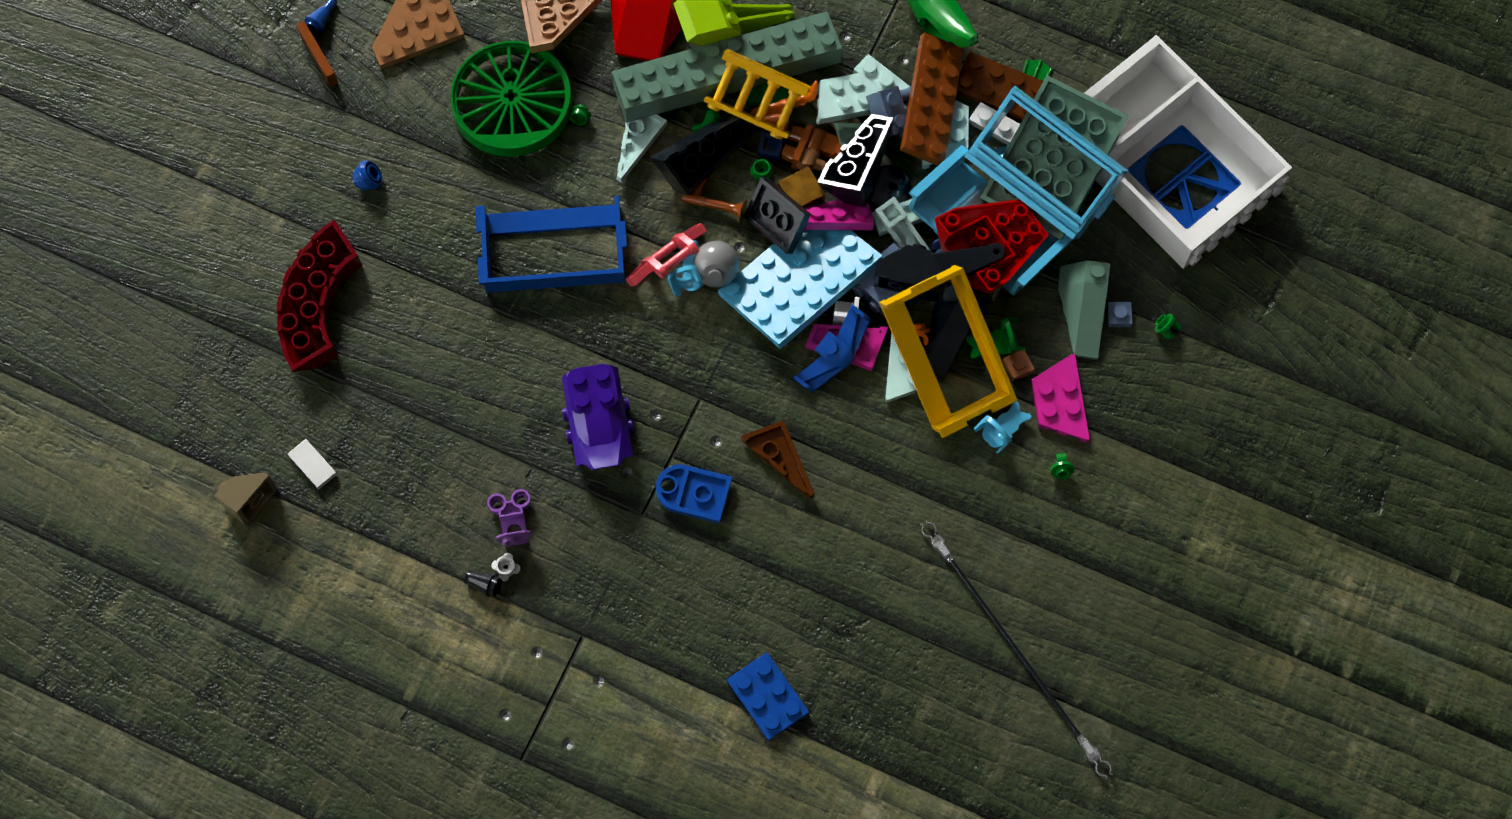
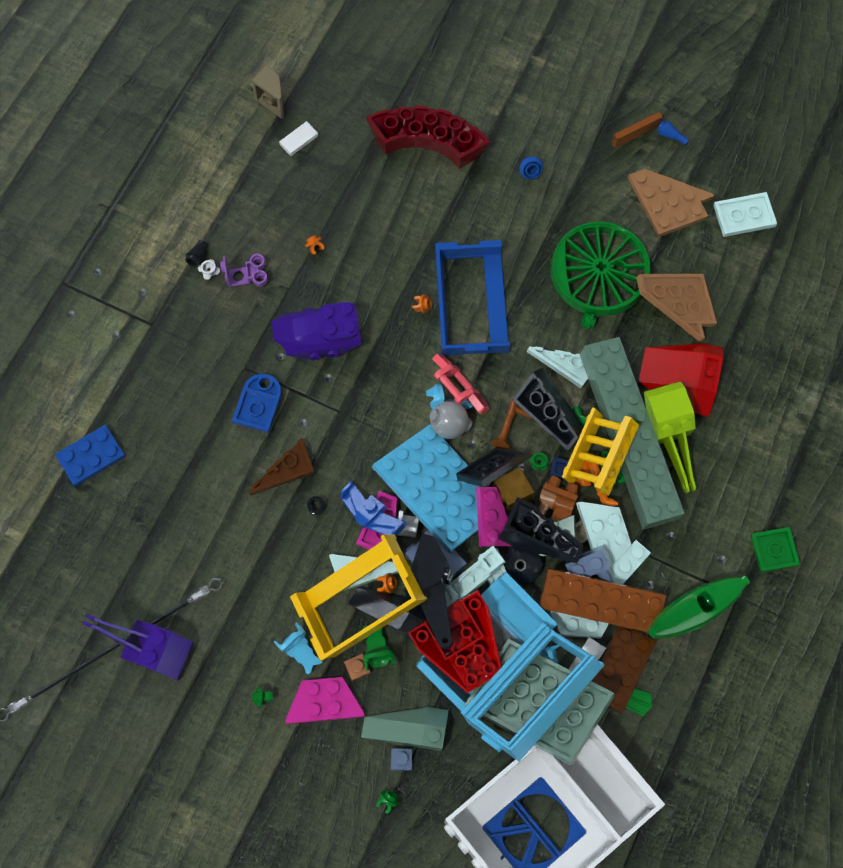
camera: 90 degrees right, 0 degrees up
none -> dark purple slope [83,614,194,681]
none -> orange plate [305,235,324,255]
none -> black bush [307,496,325,515]
none -> orange plate [412,294,432,313]

